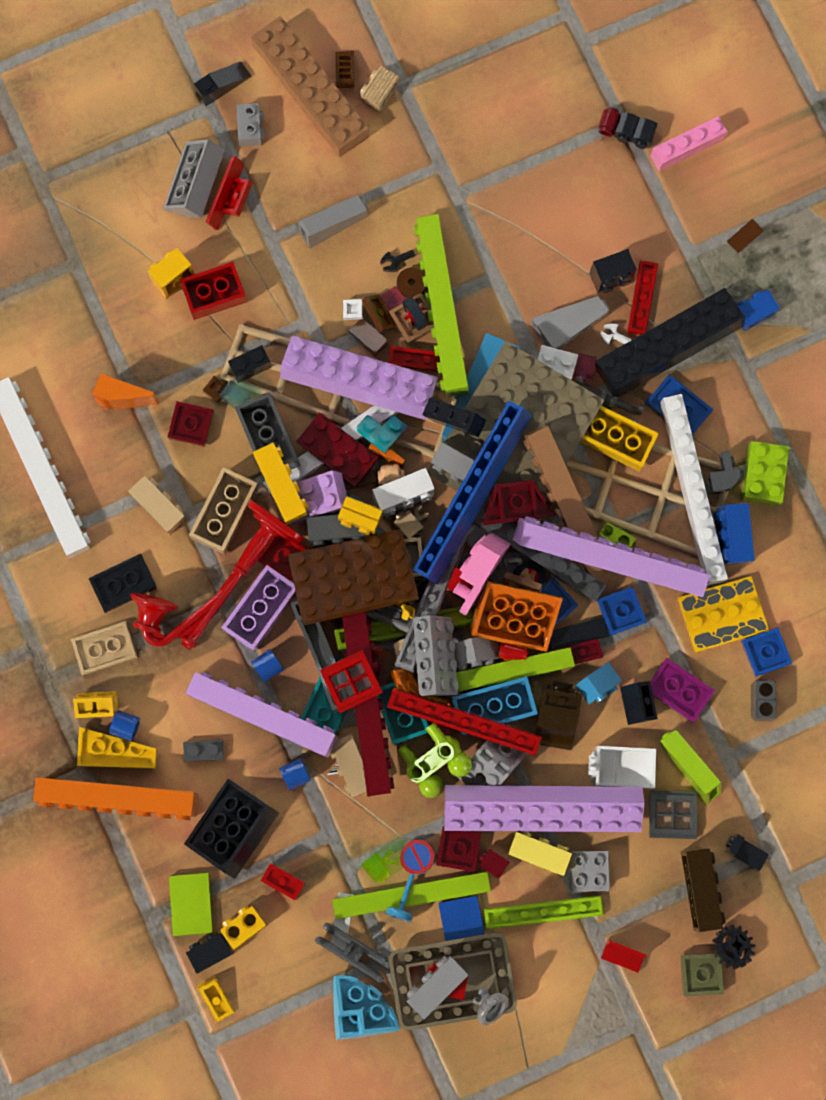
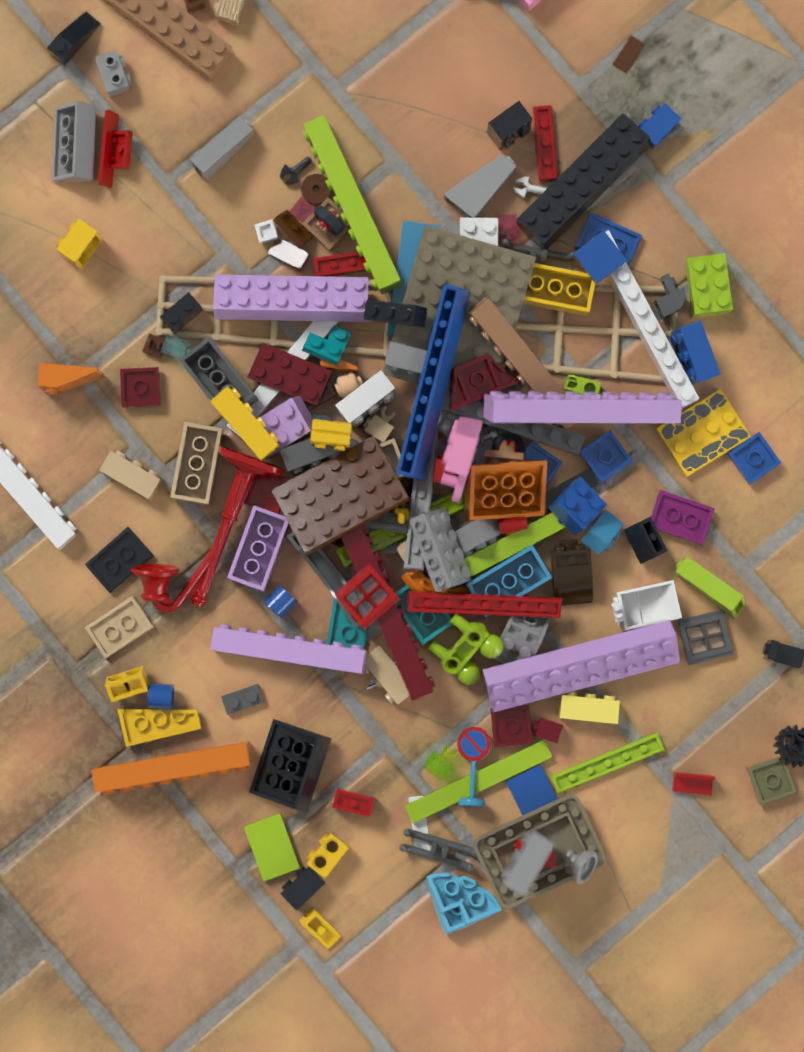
camera: 15 degrees left, 5 degrees up
red brick [180,262,247,320] -> none
blue piece [279,758,311,791] -> none
light grey hinge [571,851,610,891] -> none
dark brown brick [681,848,725,932] -> none
dark grey piece [751,681,776,721] -> none
none -> blue brick [548,477,607,535]
none -> blue tile [573,230,627,285]

